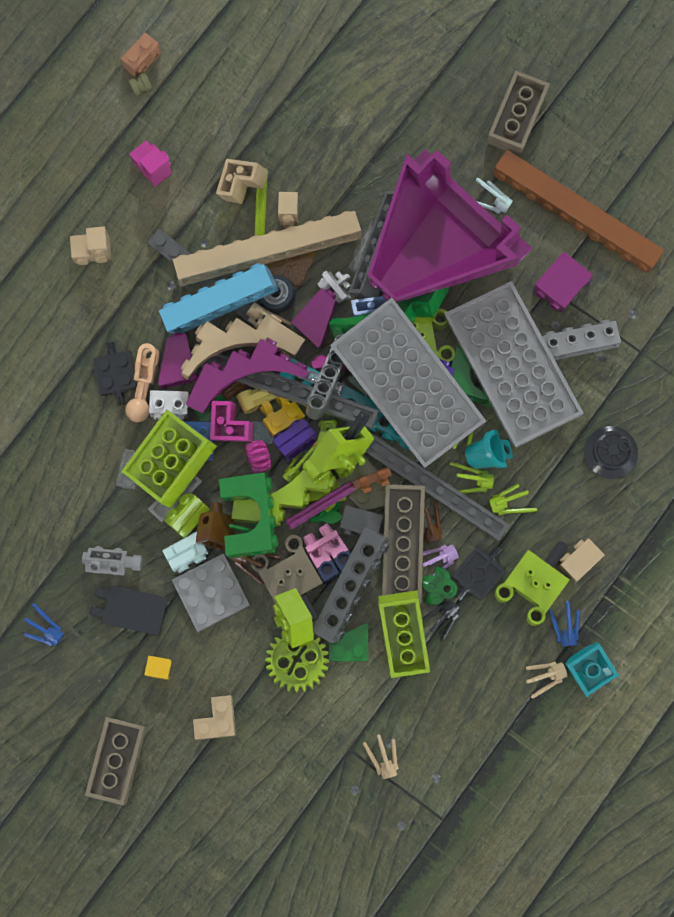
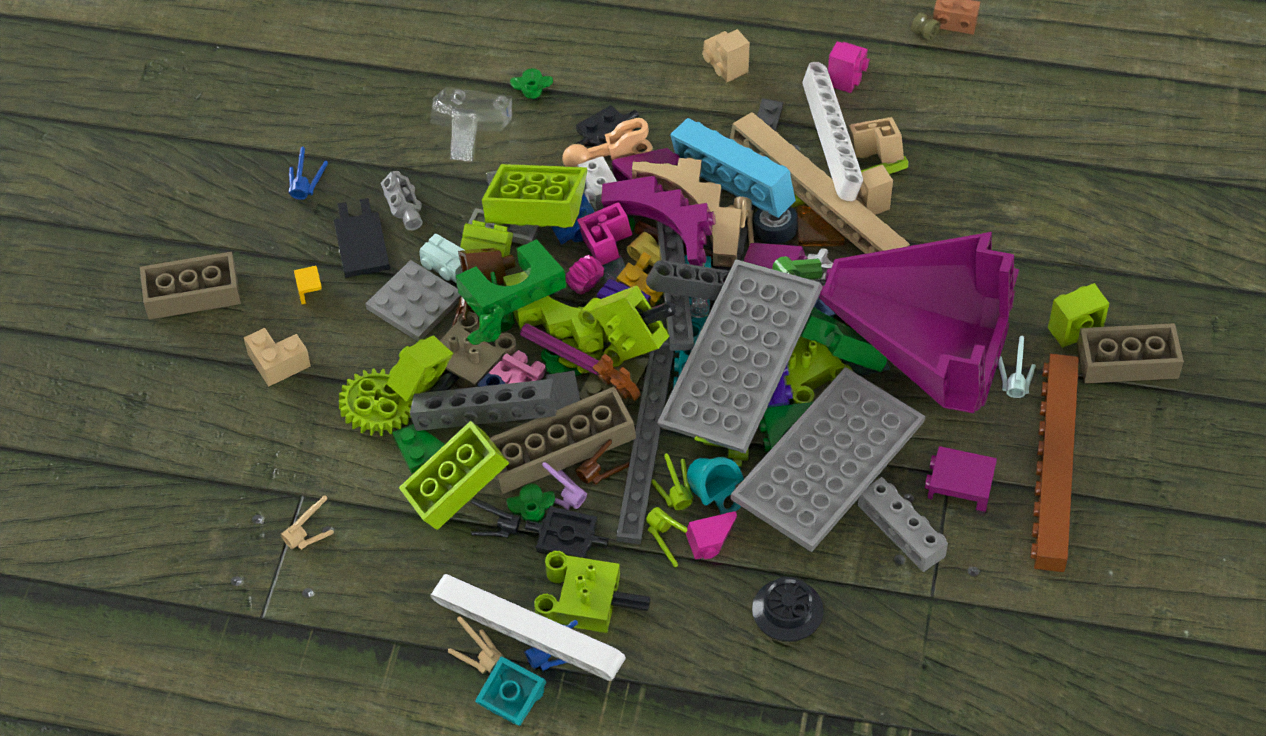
camera: 65 degrees right, 25 degrees down
tan brick [559,538,605,584] -> none
none -> white beam [430,574,626,681]
none -> clear piece [431,87,512,162]
none -> green plate [467,305,504,345]
none -> green plate [510,68,553,99]
none -> dark pink slope [686,511,737,560]
none -> bright green piece [772,256,823,280]
none -> white beam [803,62,863,201]
none -> lime brick [1048,283,1109,348]

